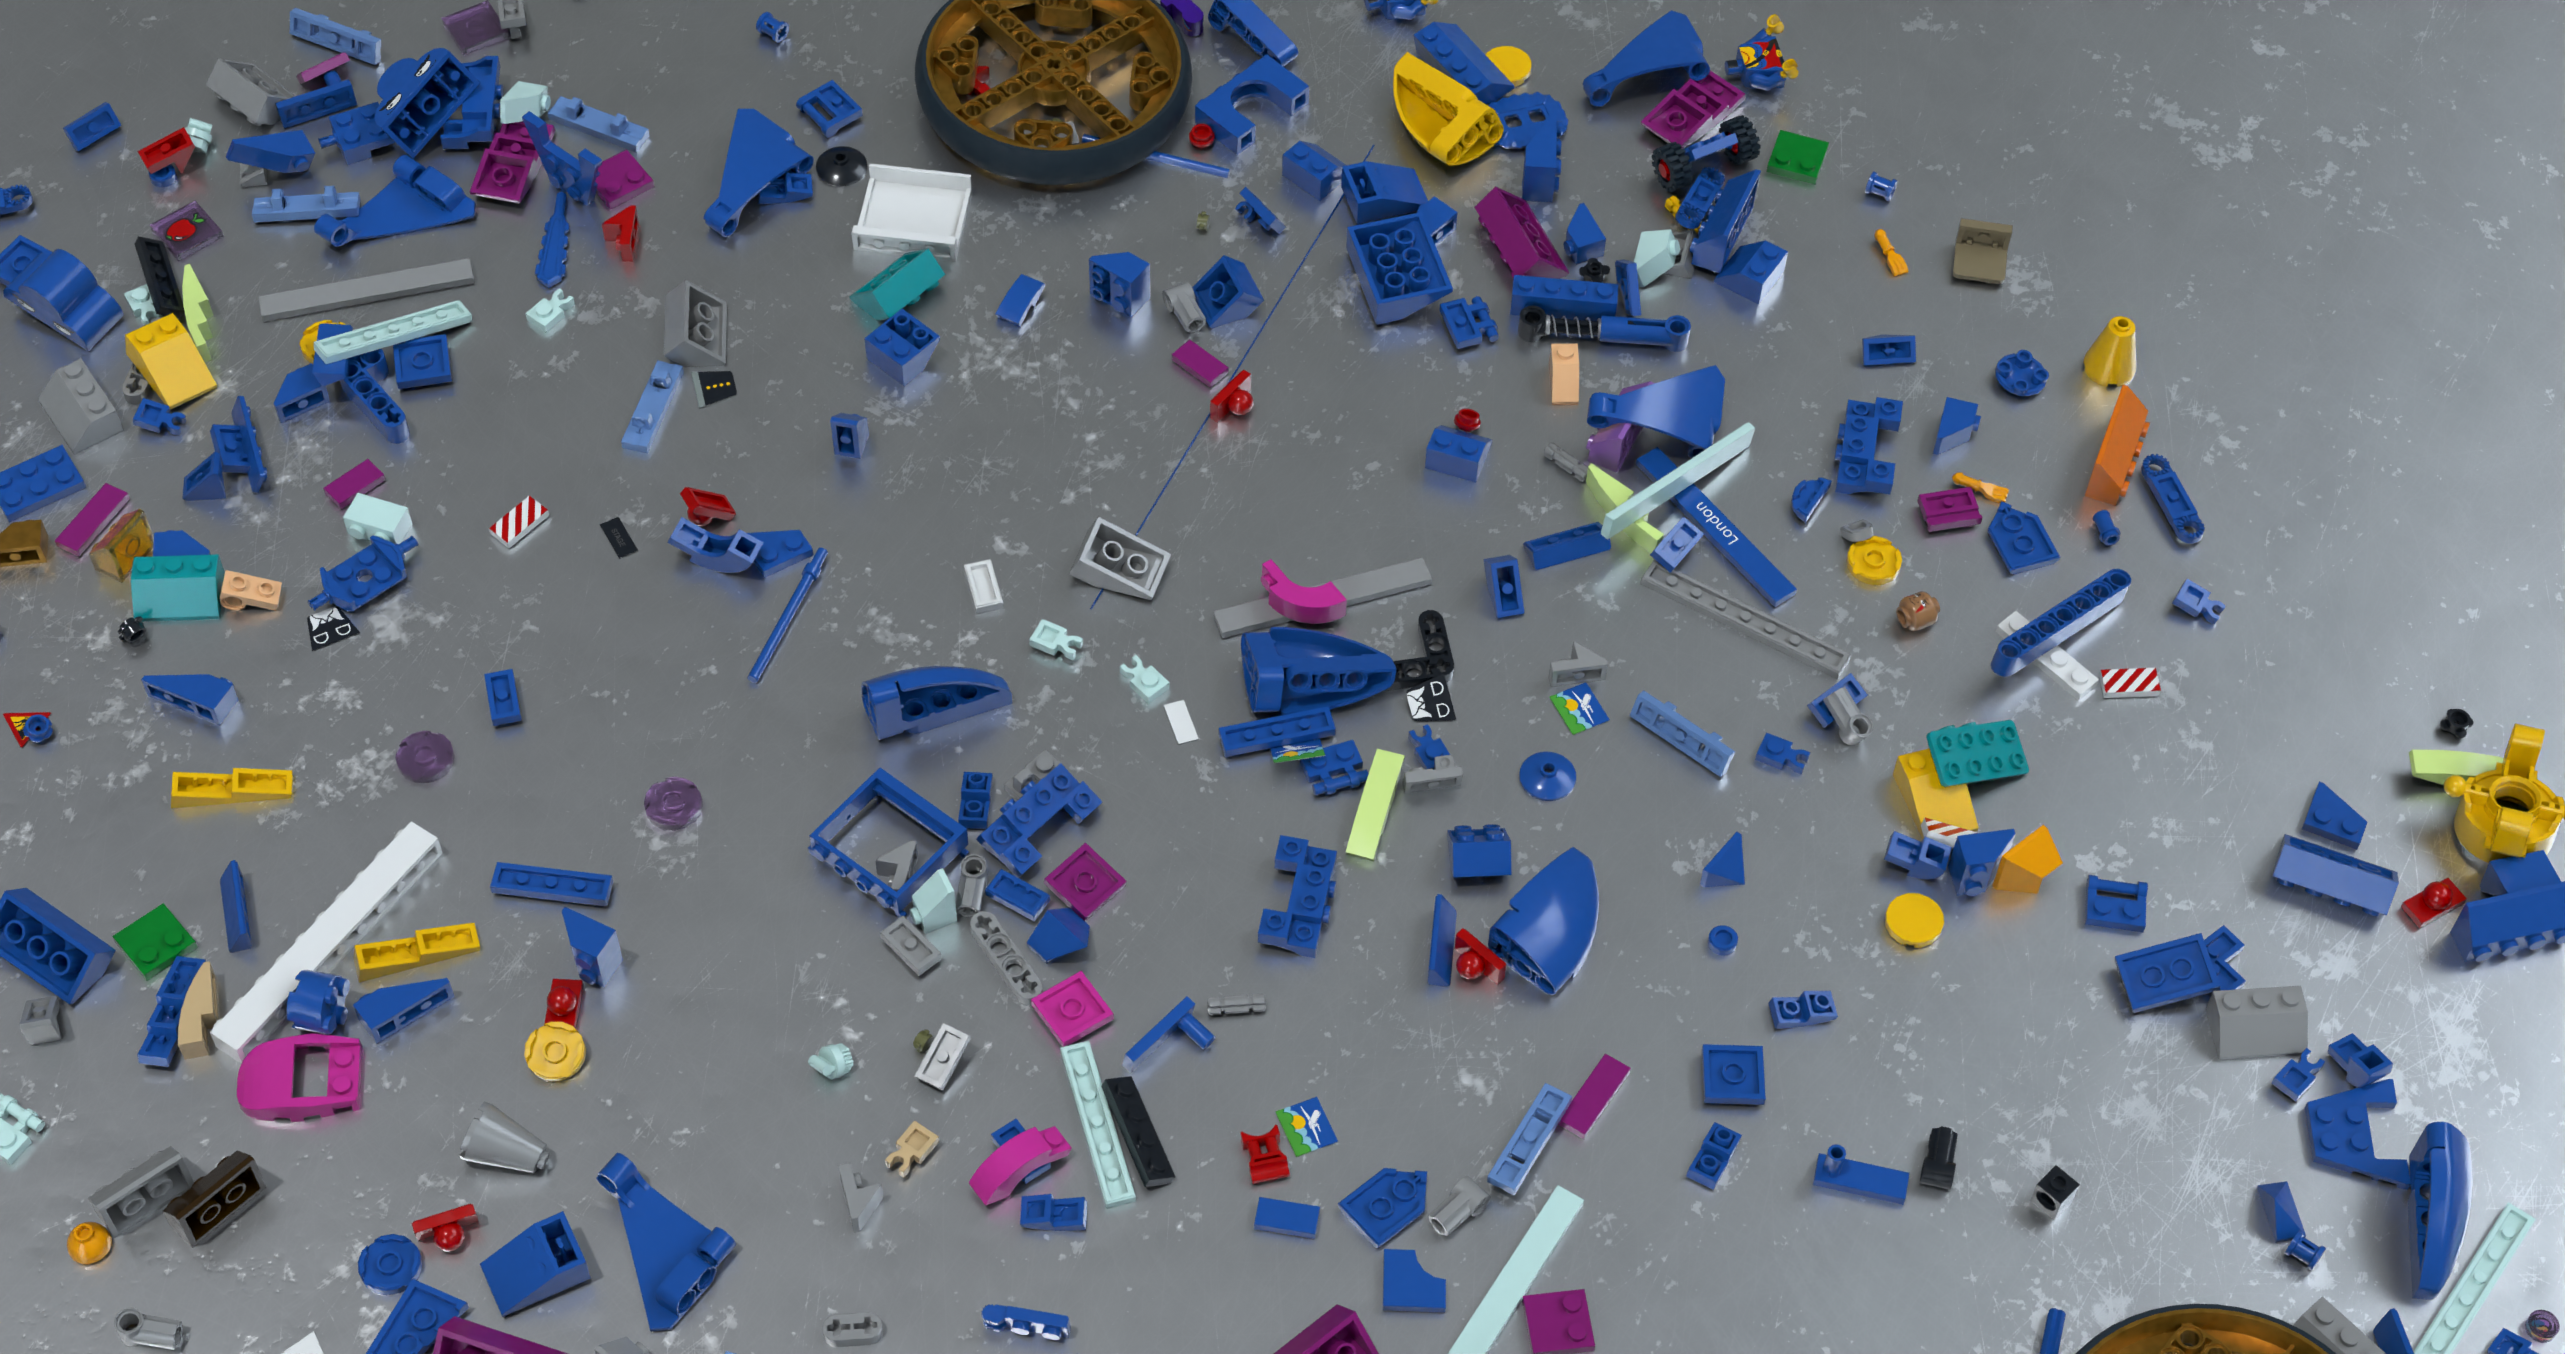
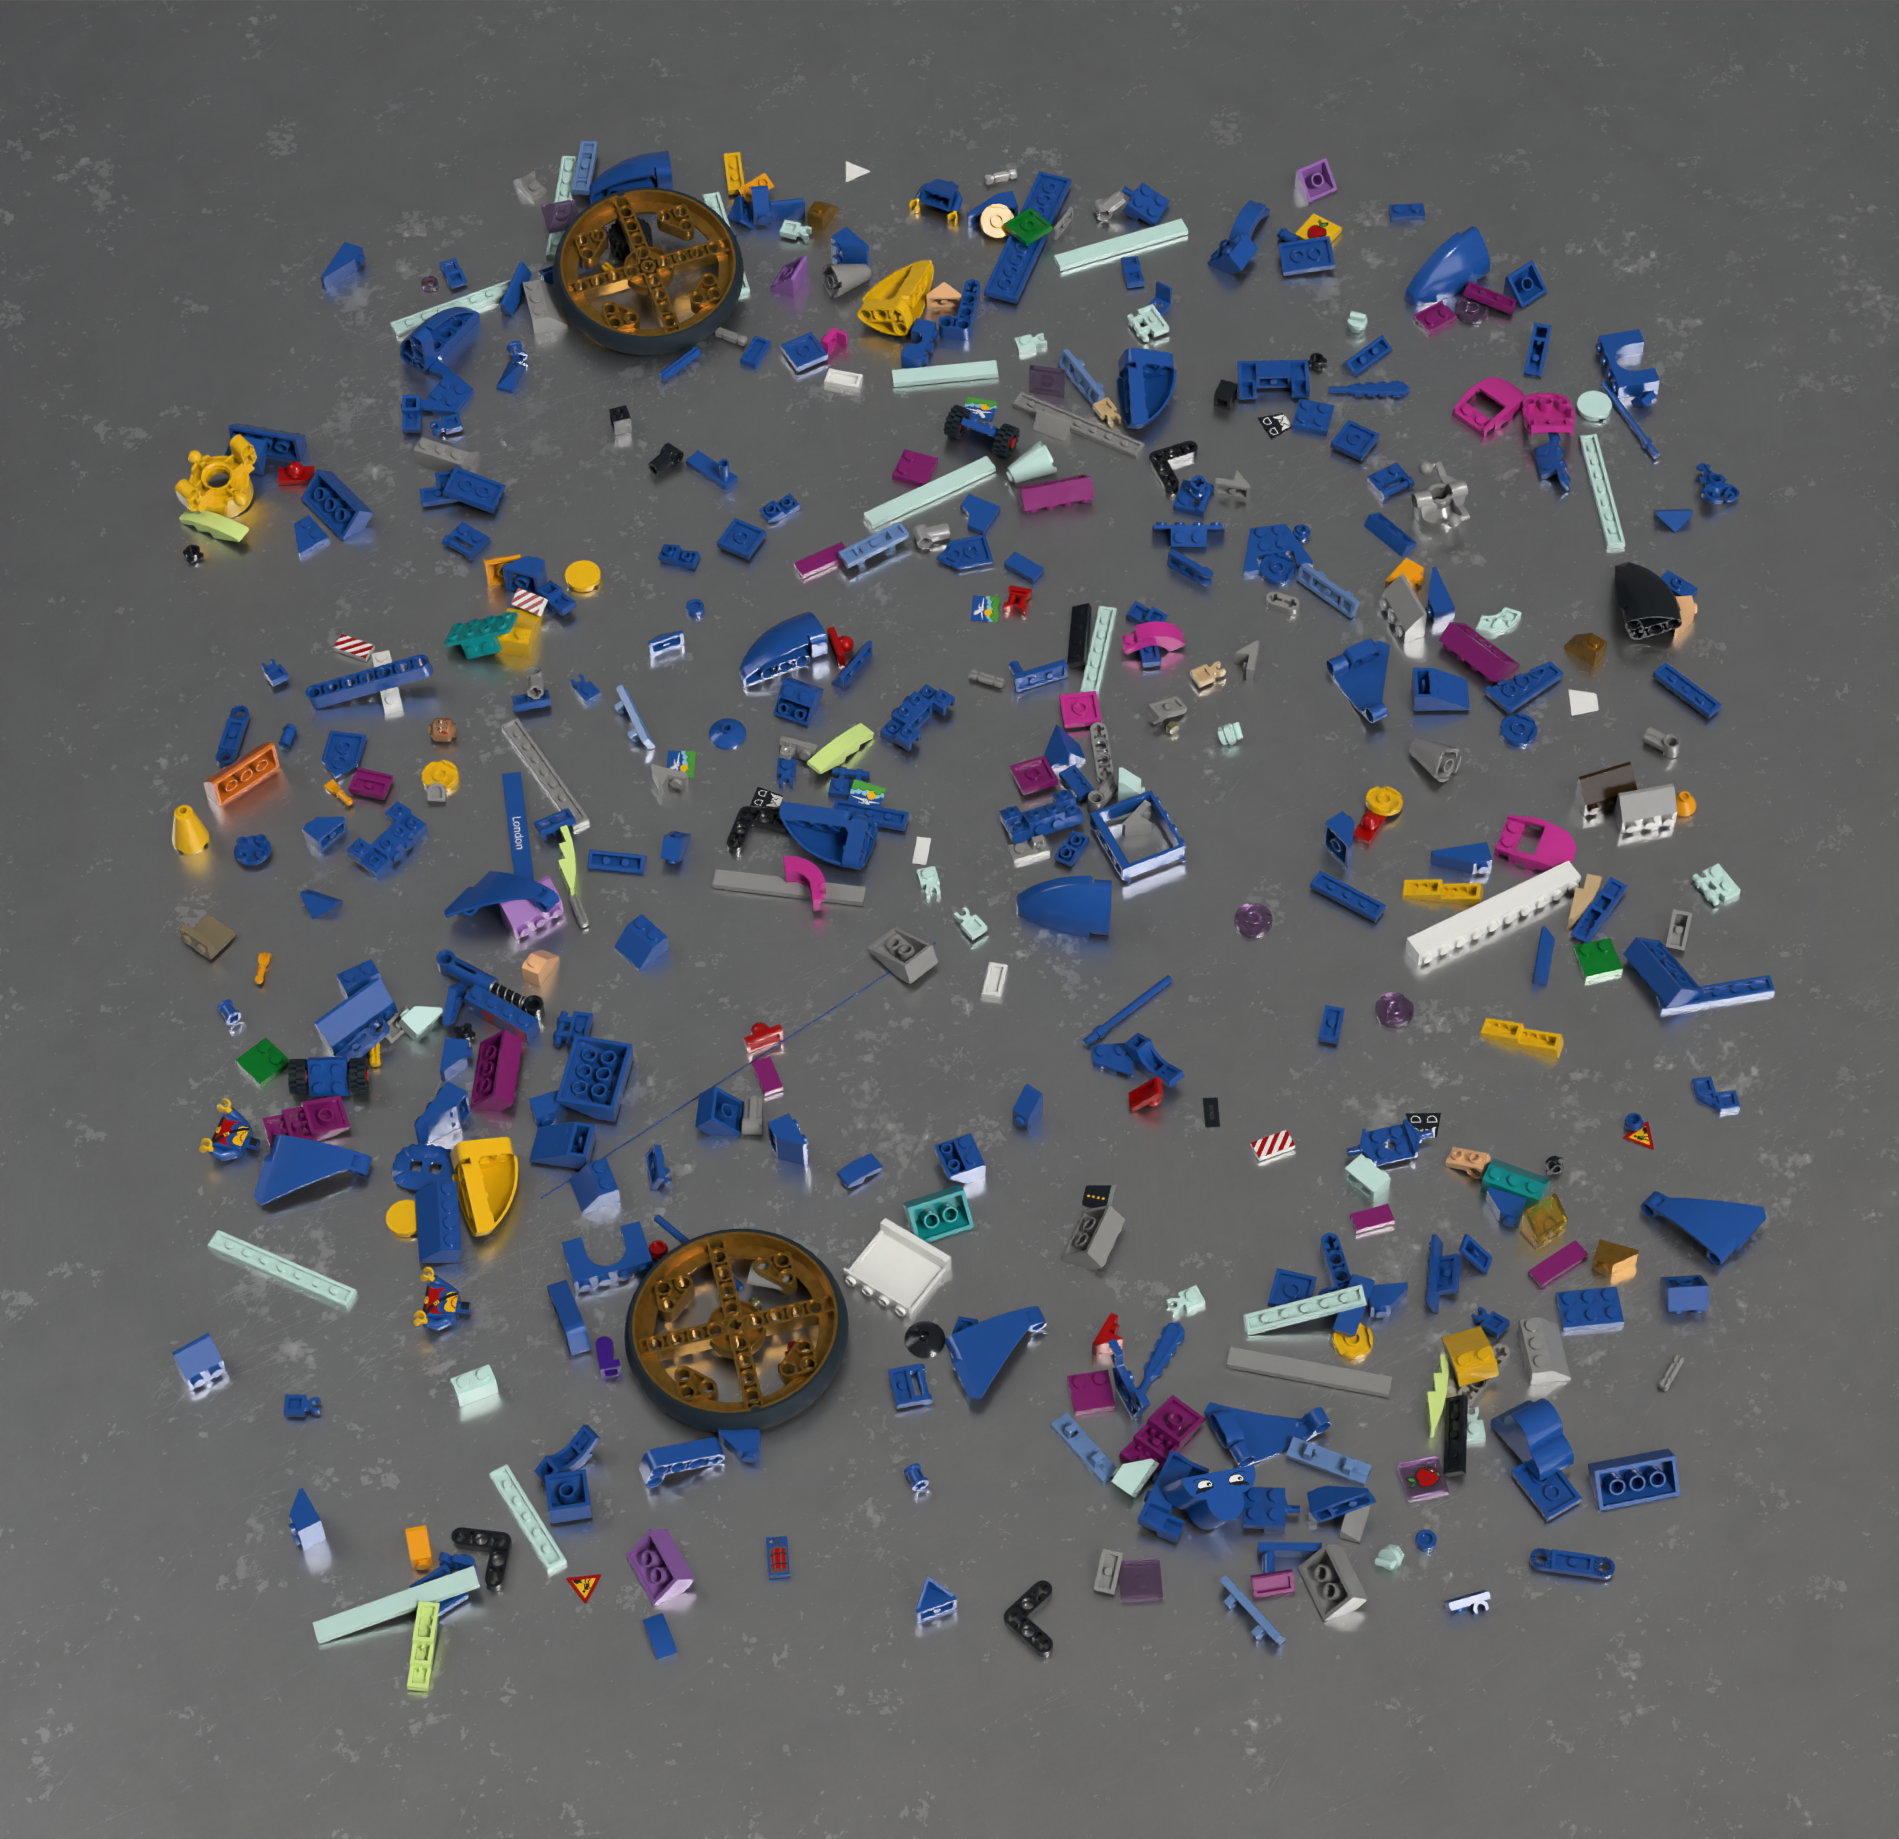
camera: 150 degrees left, 0 degrees up
red slope [137,127,195,174] -> none
blue slope [141,674,239,726] -> none
blue brick [287,970,350,1035] -> none
red tile [412,1204,479,1251] -> none
medium blue hinge [621,360,684,454] -> none
light grey plate [880,916,942,976] -> none
olive piece [1196,211,1210,230] -> none
red plate [1454,409,1481,432] -> none
light aqua tile [1601,422,1755,539] -> none
blue plate [1791,478,1832,523] -> none

